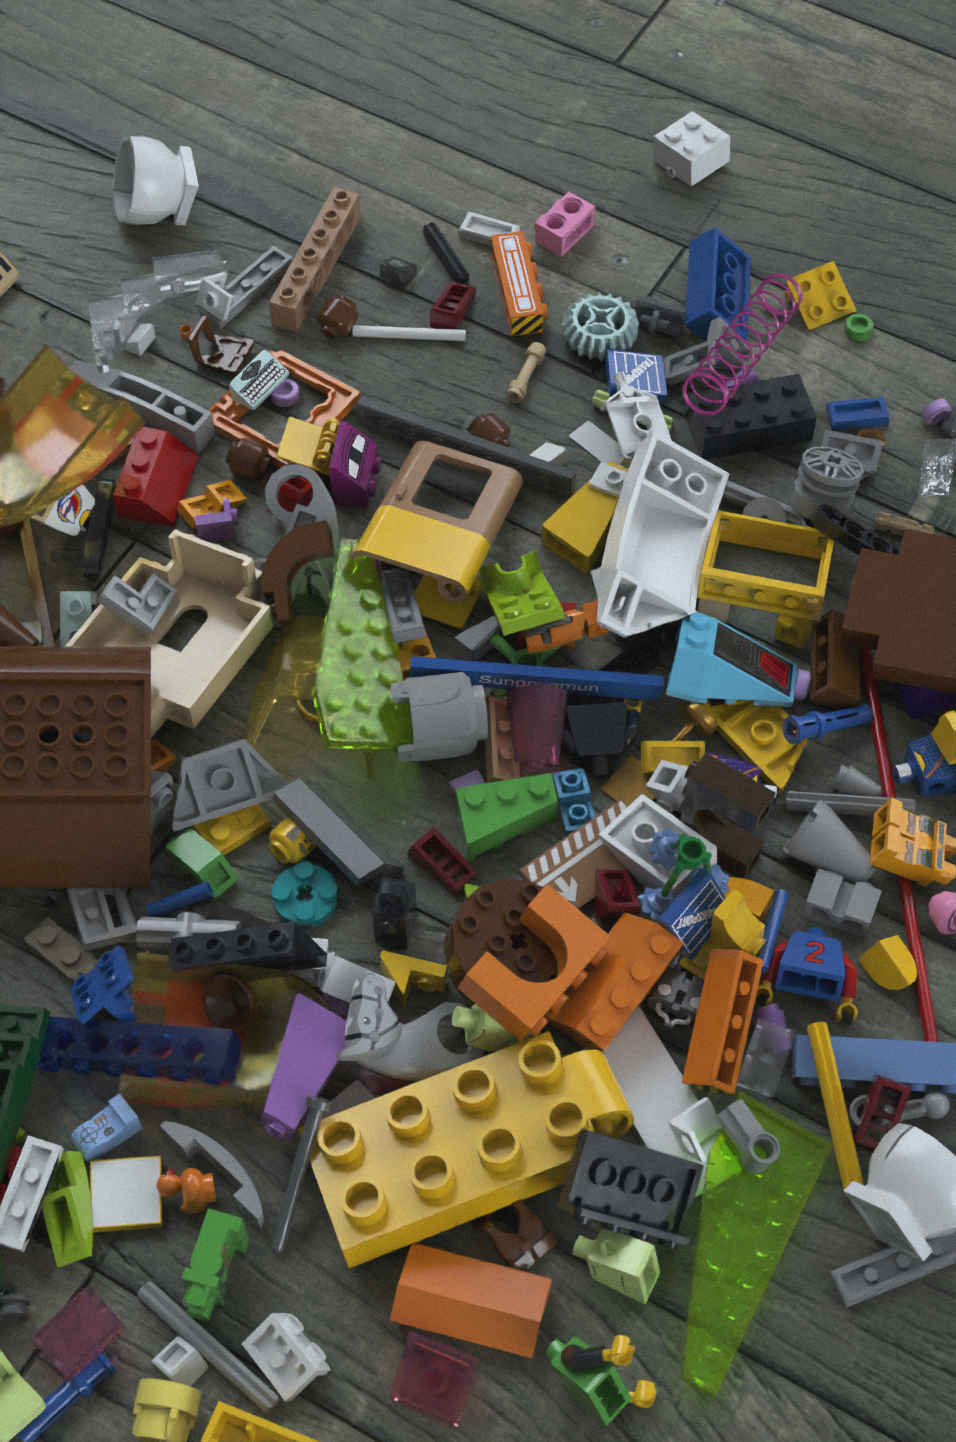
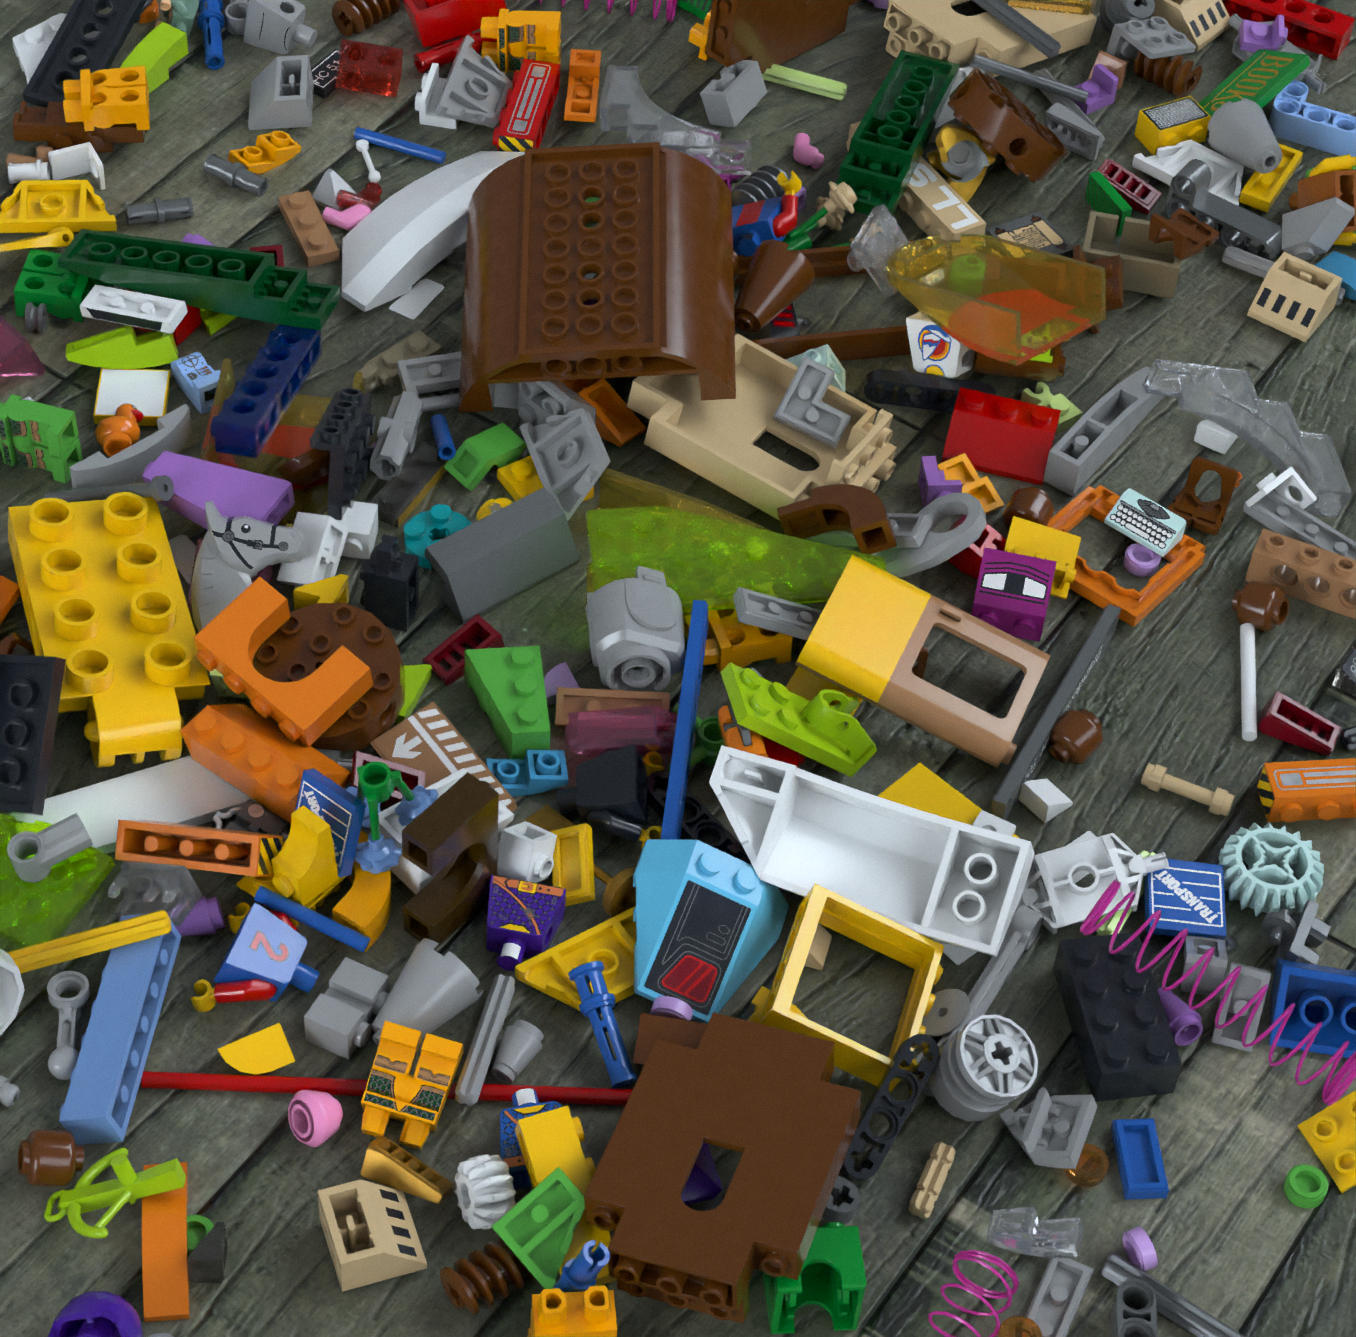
camera: 90 degrees right, 10 degrees down
blue bracket [70,945,137,1027] -> none
white bracket [668,1097,721,1163] -> none
dark red slope [854,1074,912,1150] -> none

